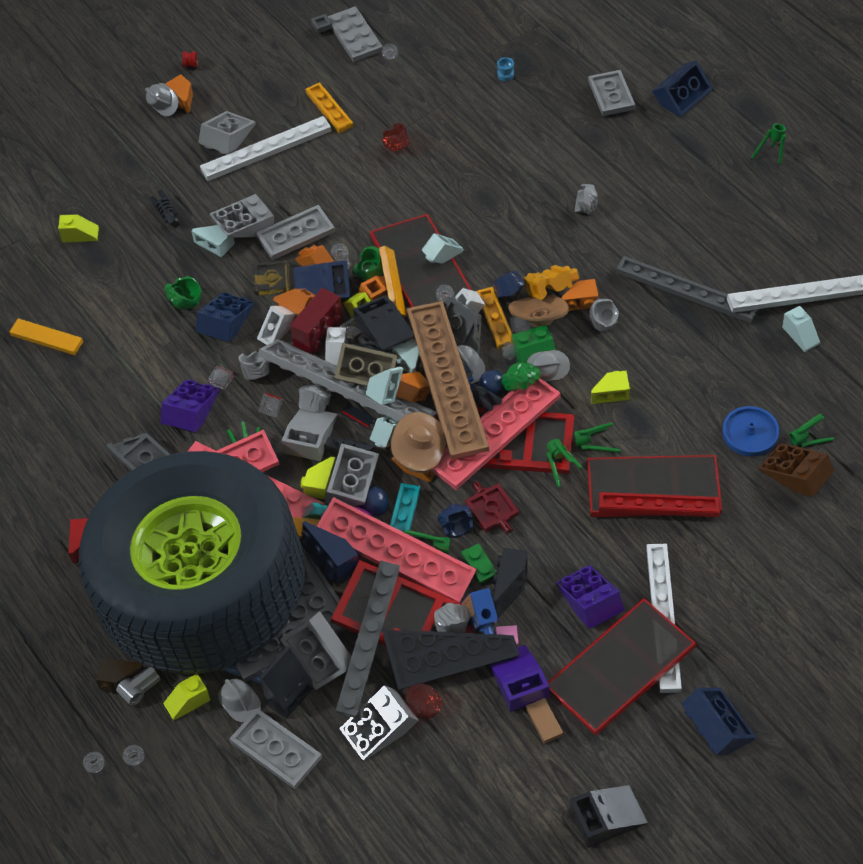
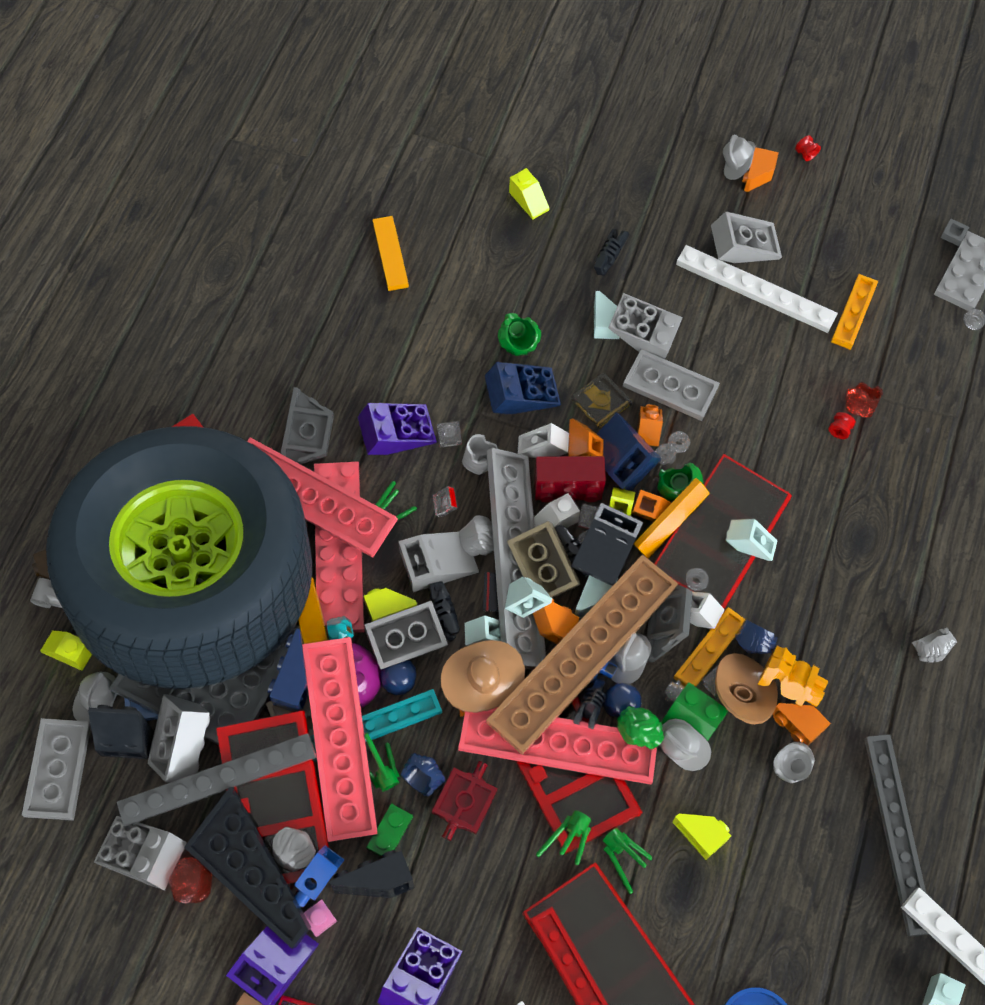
camera: 50 degrees right, 10 degrees up
none -> red wheel [828,412,856,439]

